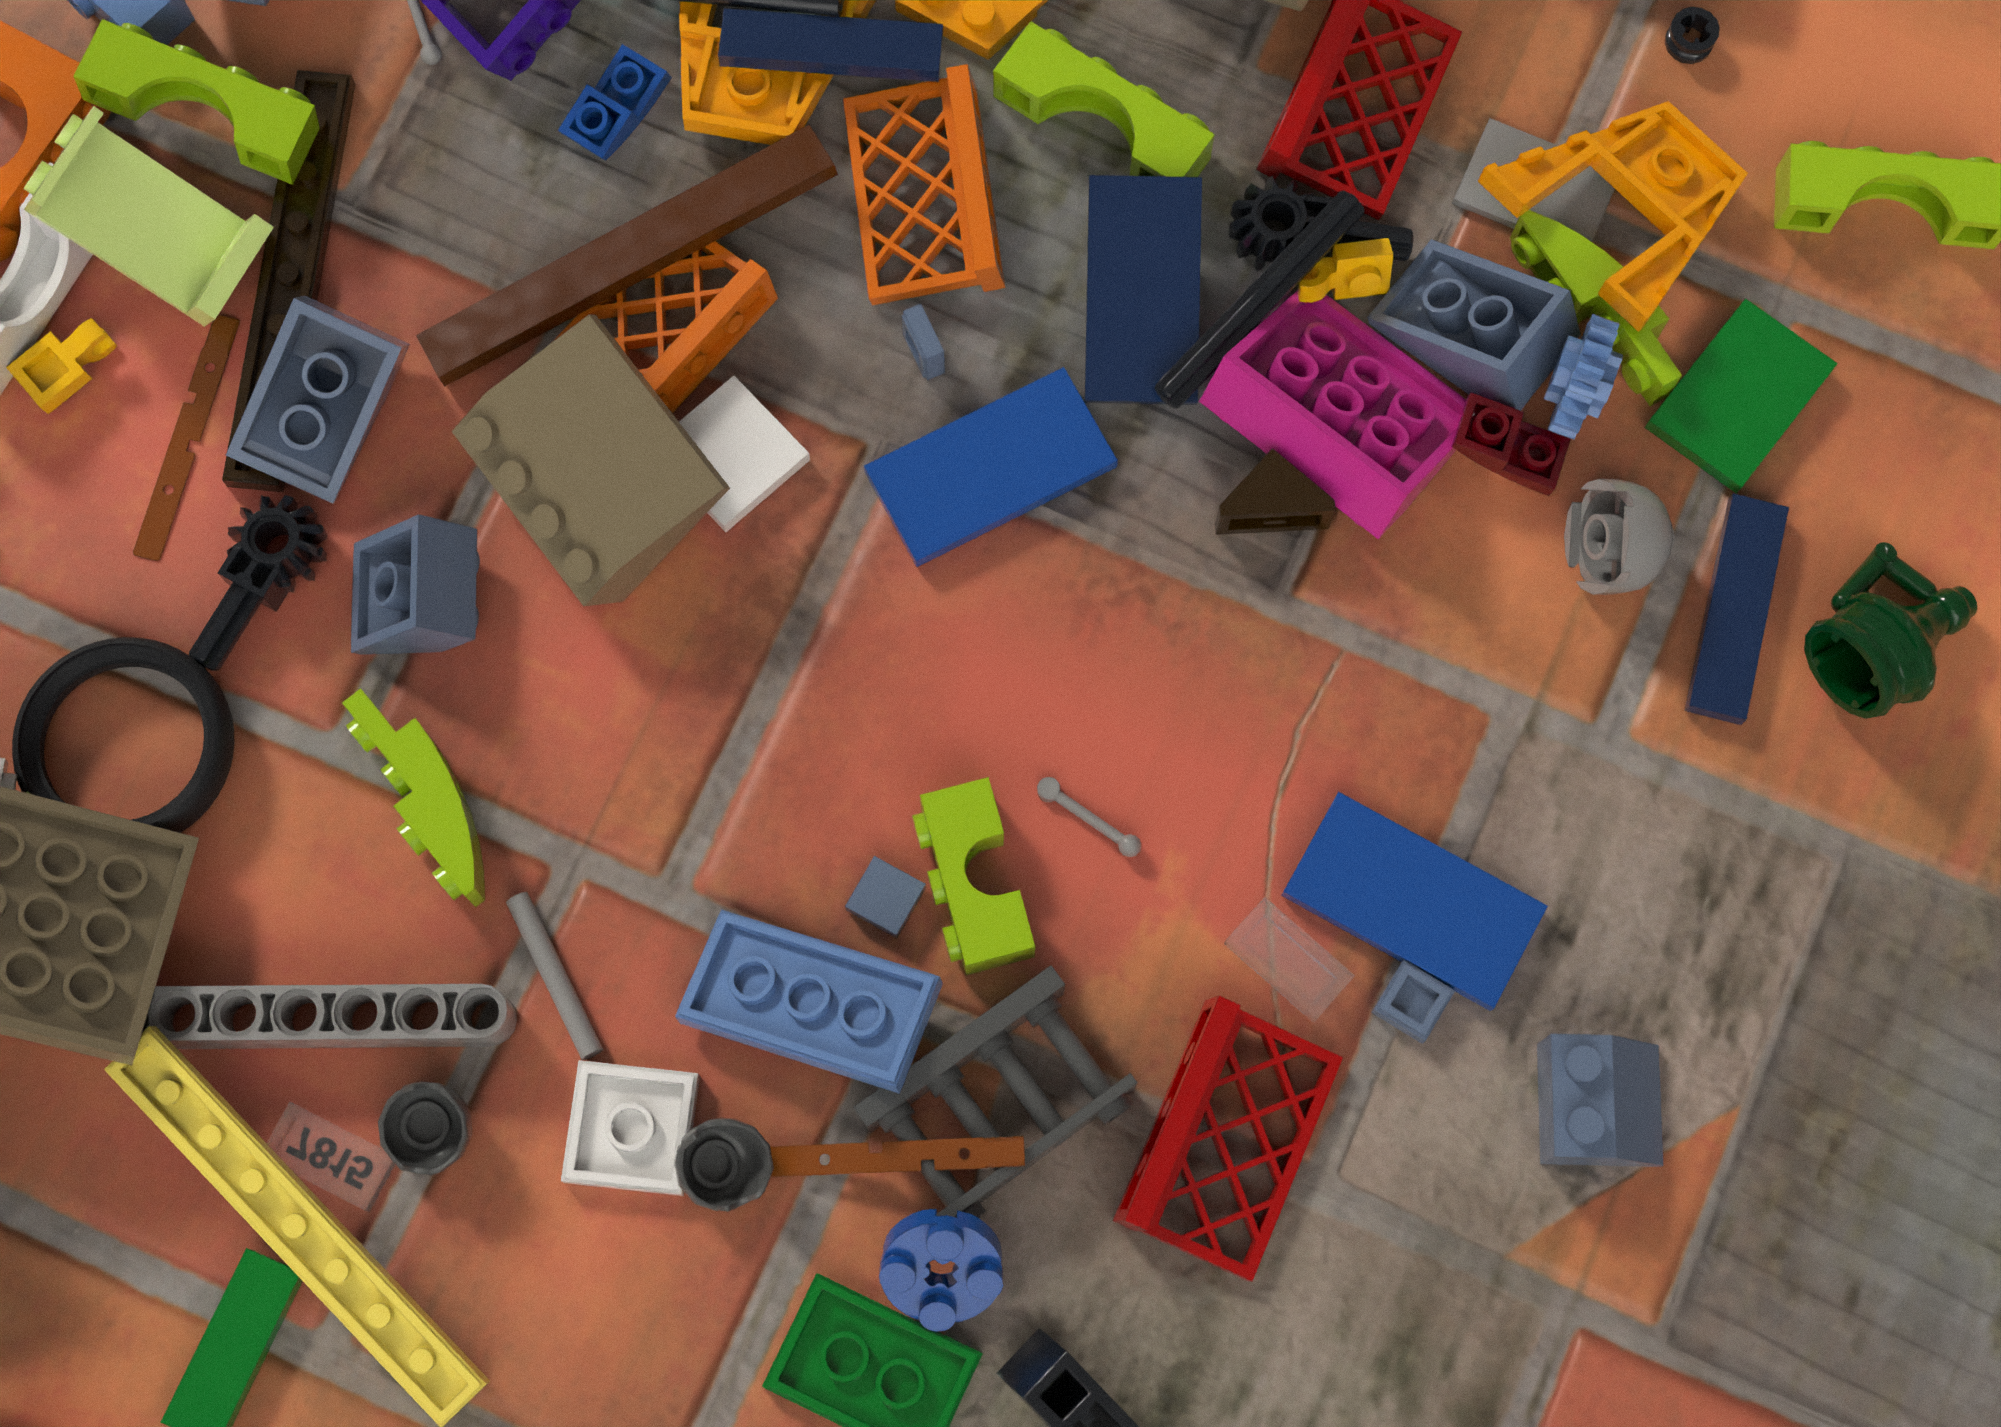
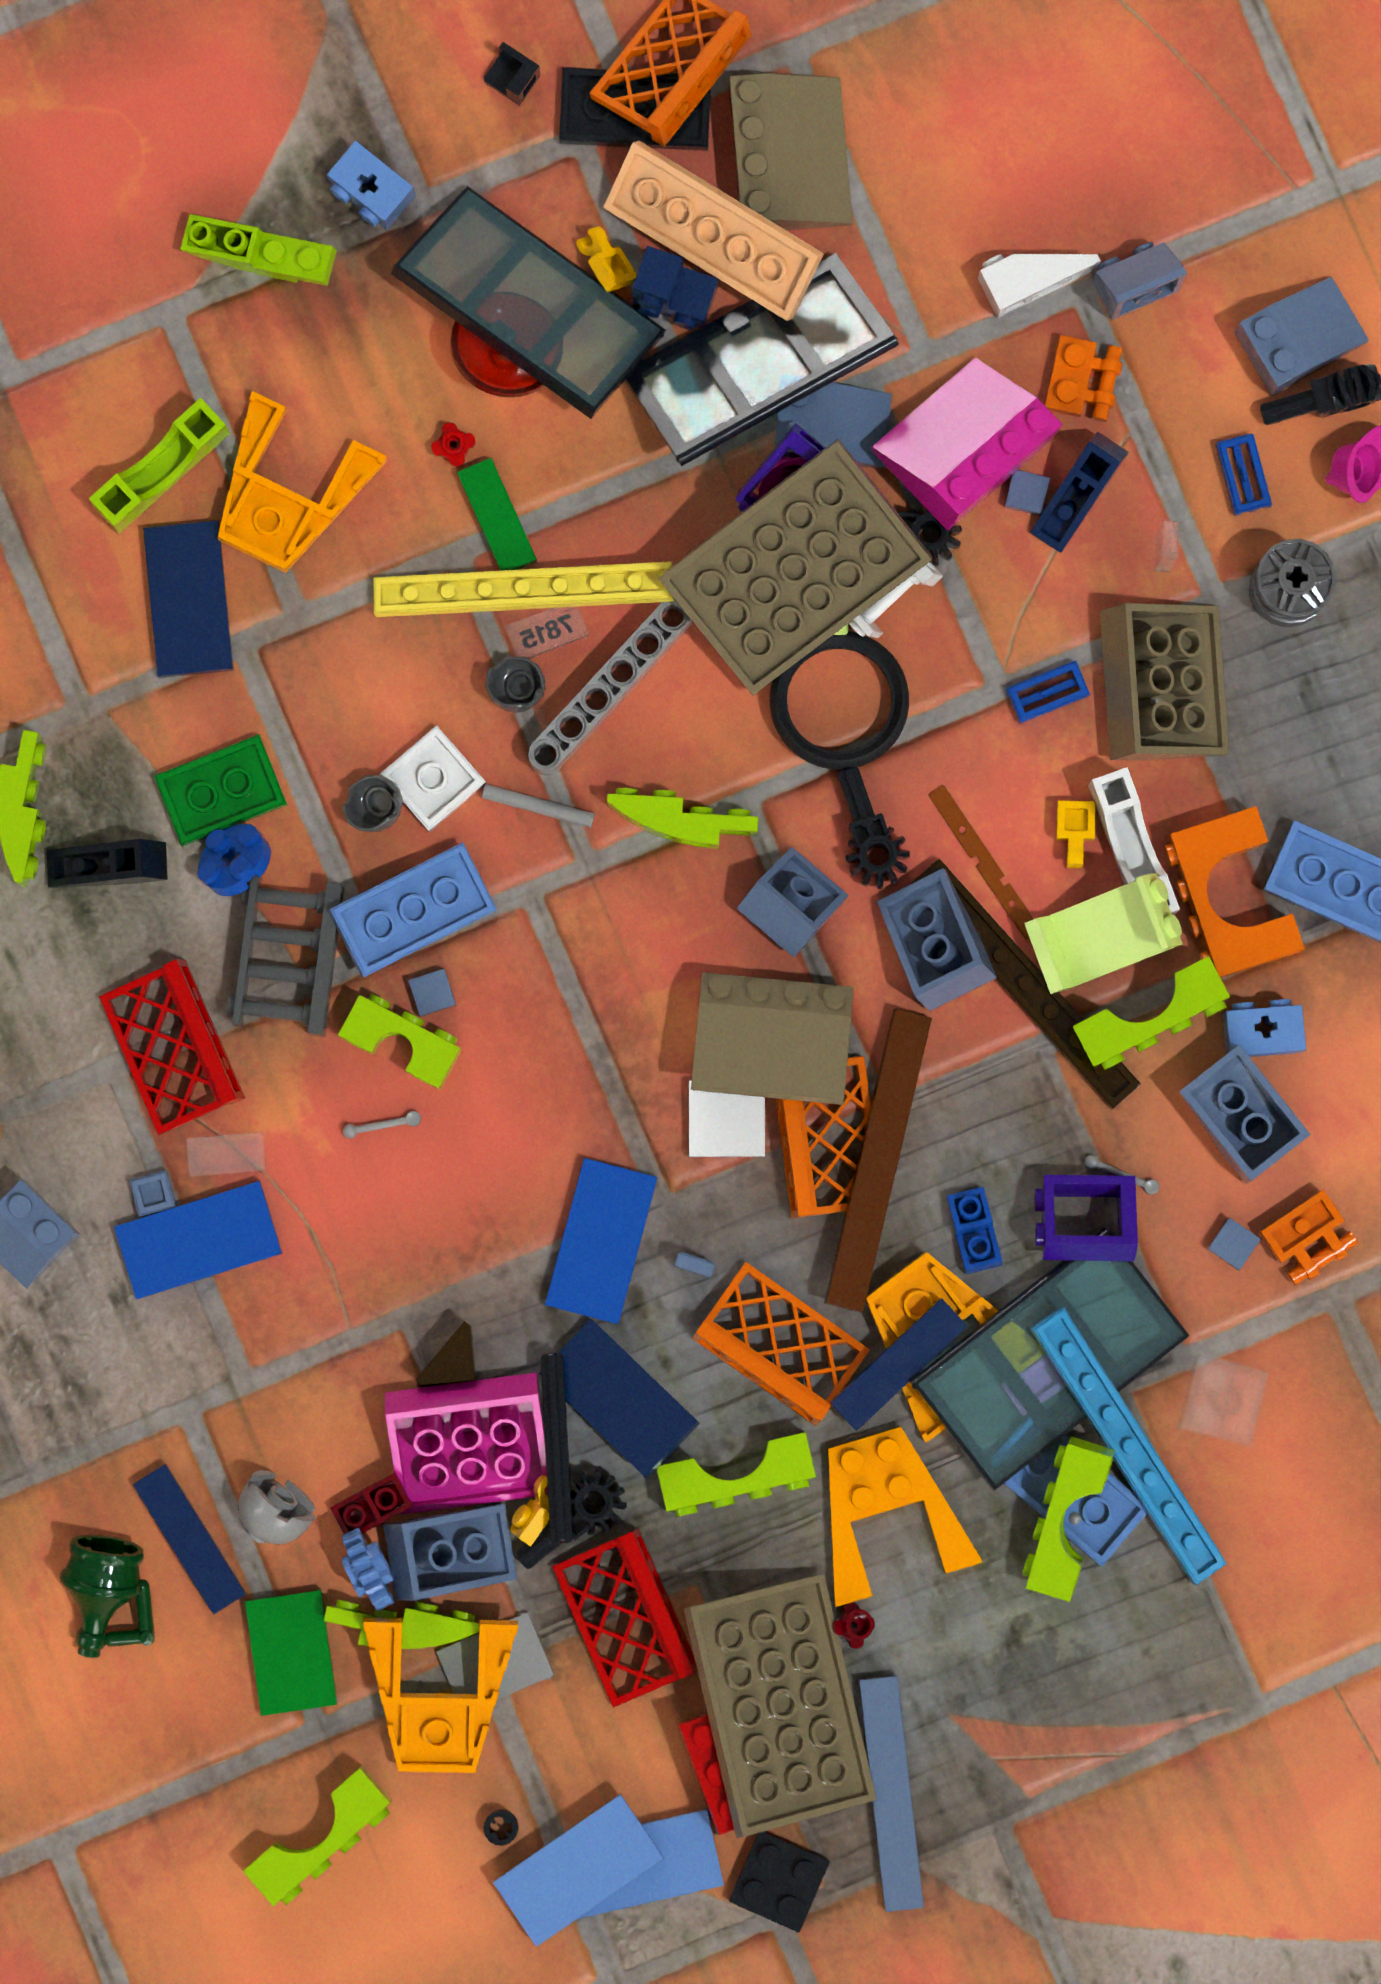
camera: 130 degrees right, 10 degrees up
dark orange piece [770,1136,1025,1177] -> none

